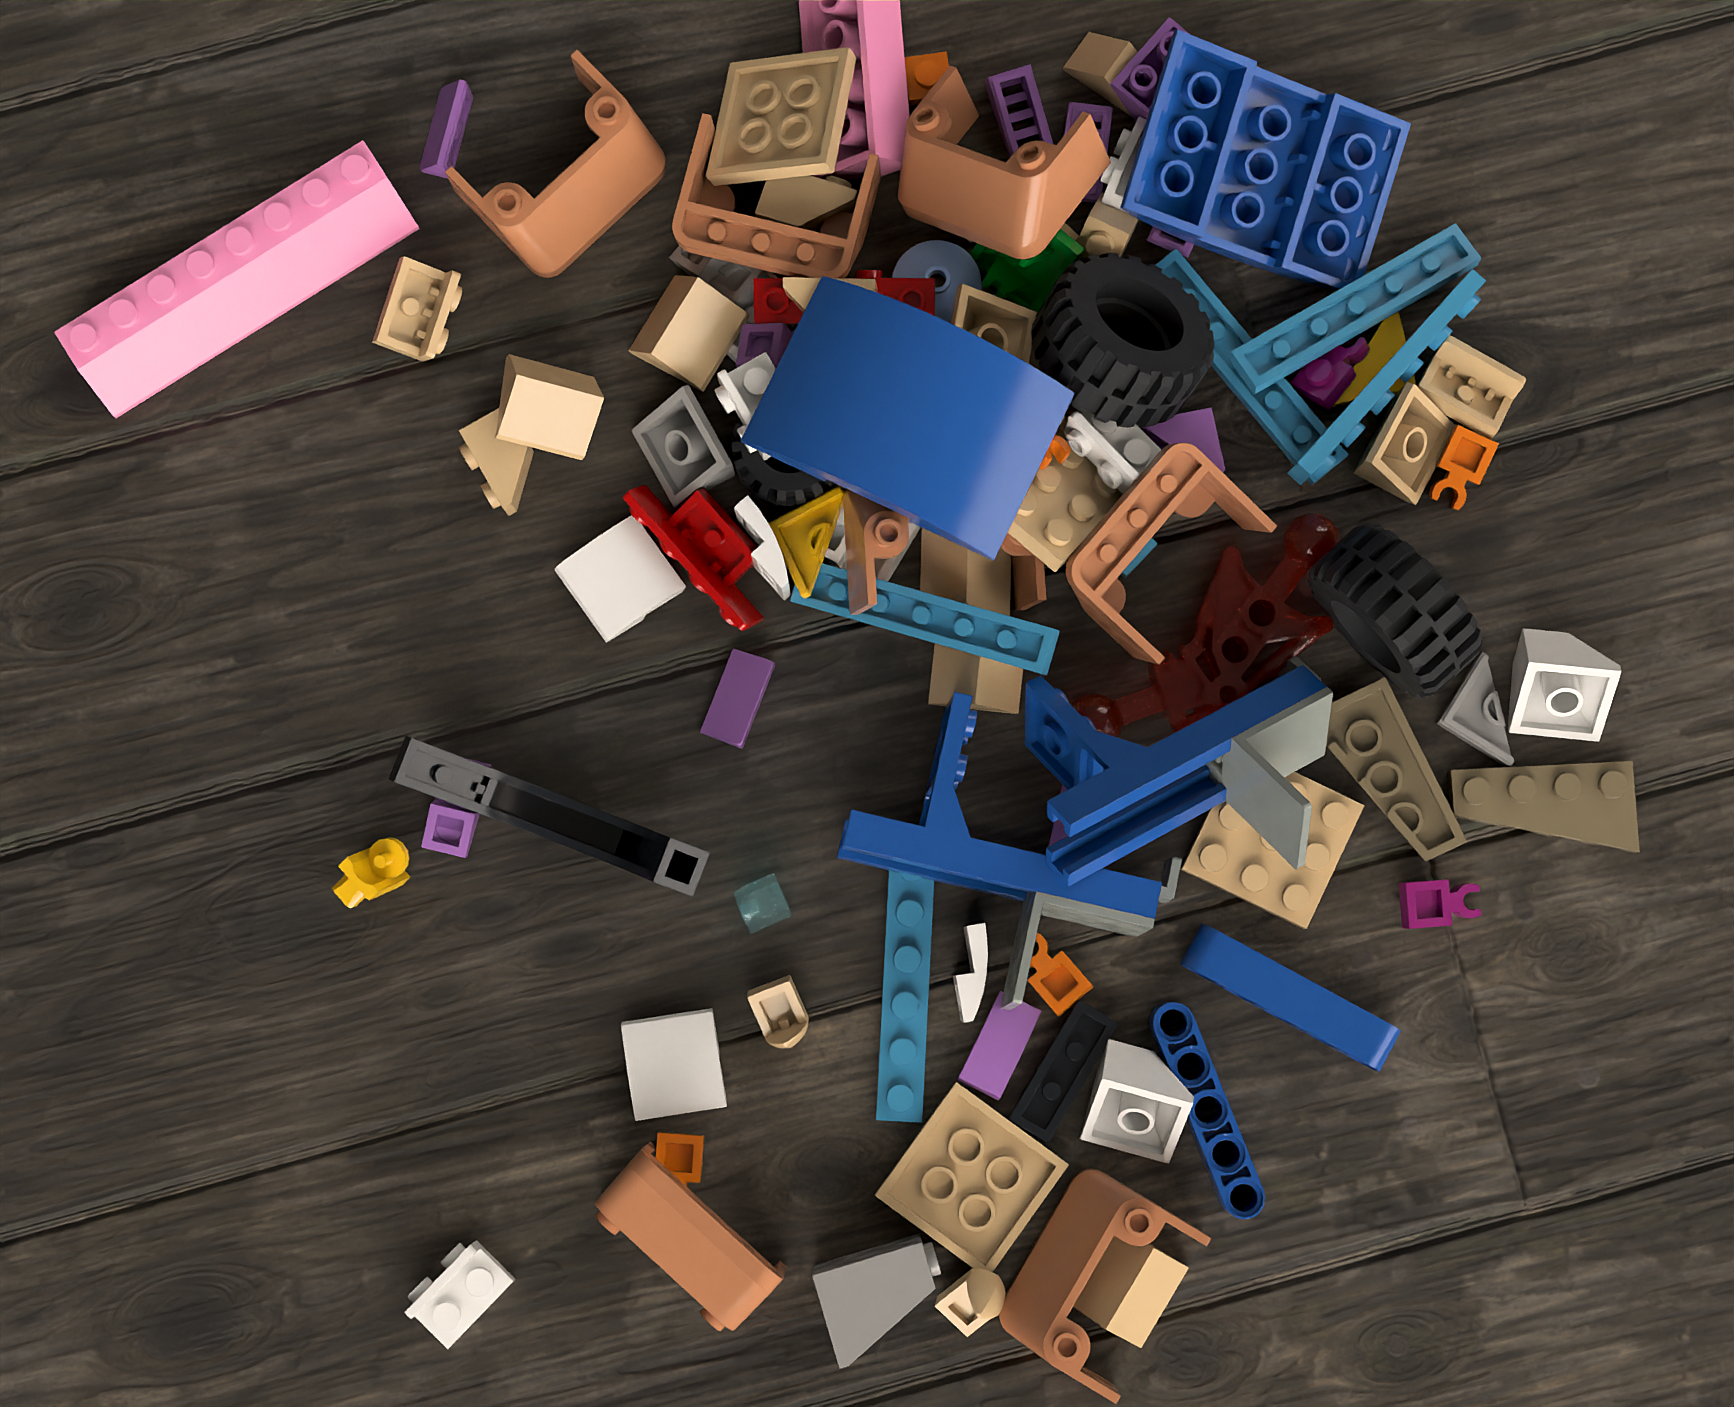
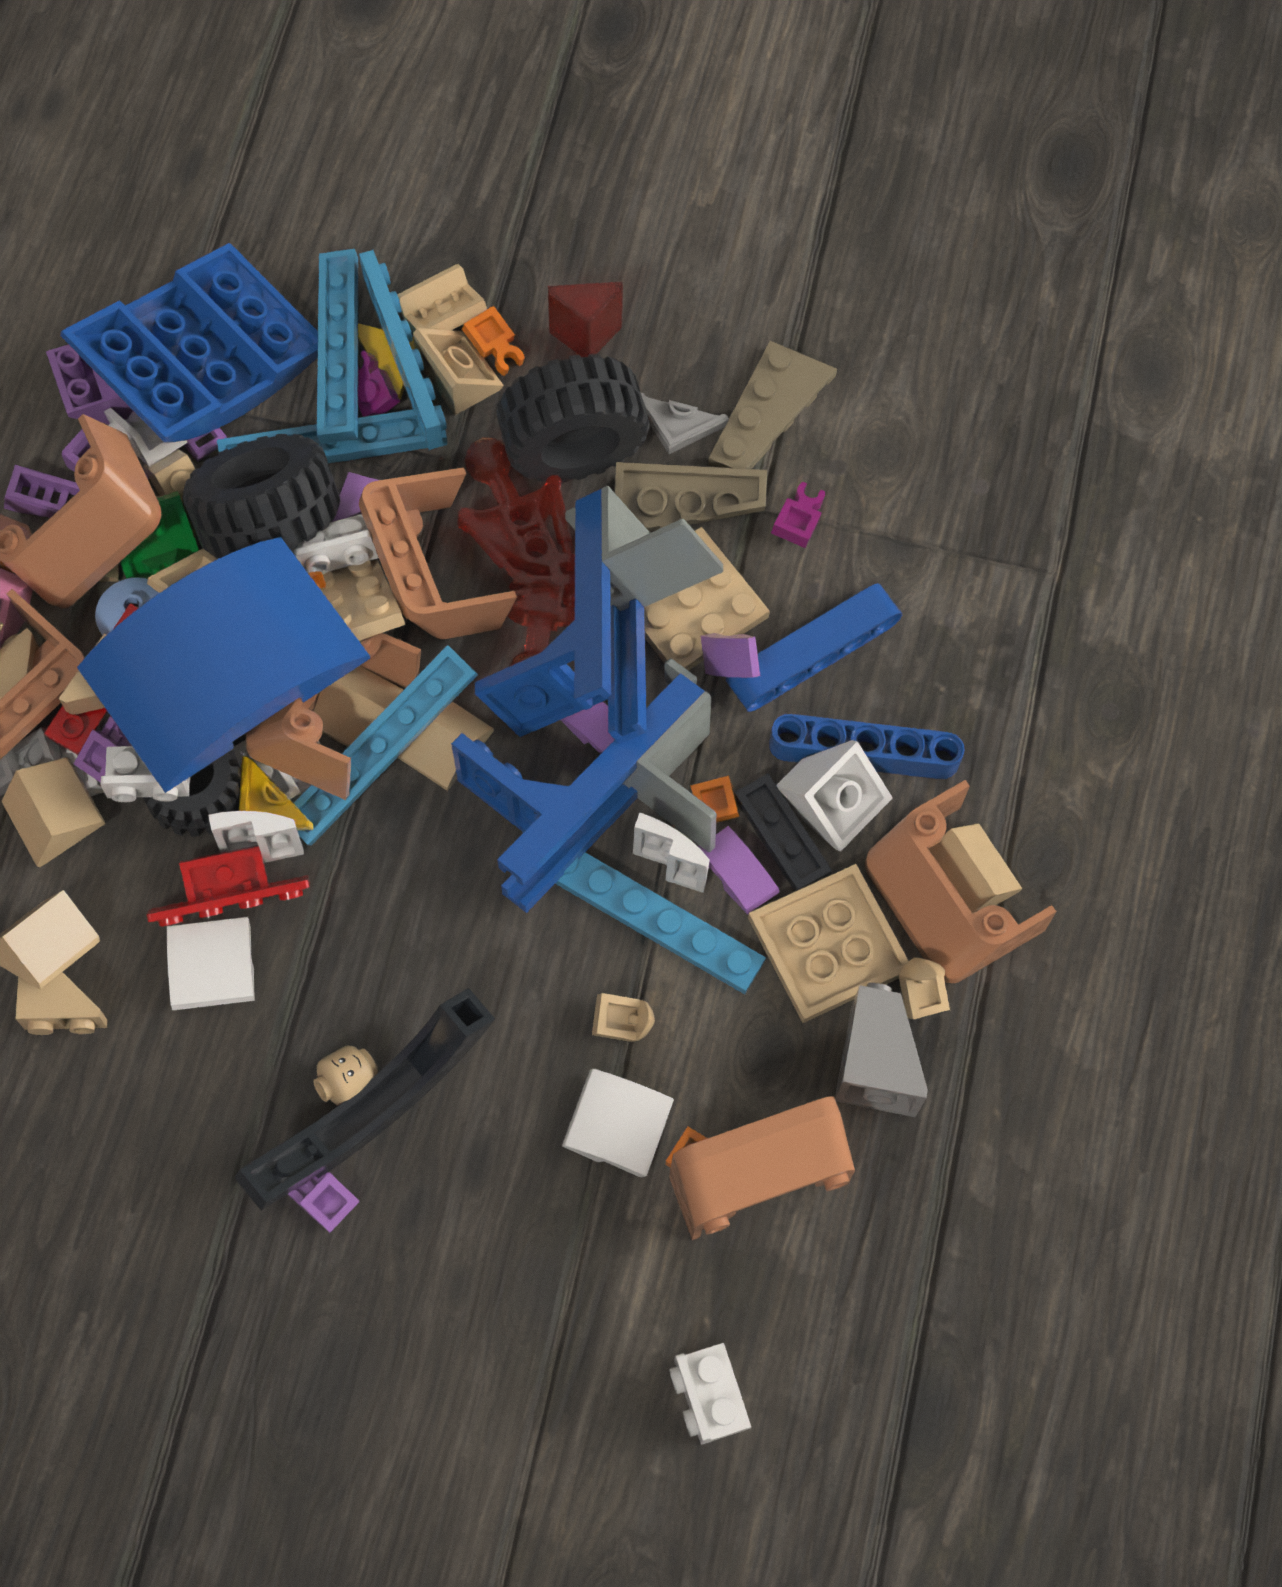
camera: 65 degrees left, 15 degrees down
yellow hips [332,837,411,909] -> none
light grey slope [631,385,735,508] -> none
medium lavender slope [700,648,775,749] -> none
clear light blue brick [733,873,793,934] -> none
tan slope [1063,32,1138,117] -> none
white slope [1508,628,1621,742] -> none
none -> tan head [314,1045,379,1106]
none -> clear red slope [548,282,623,357]
none -> medium lavender slope [700,633,760,678]

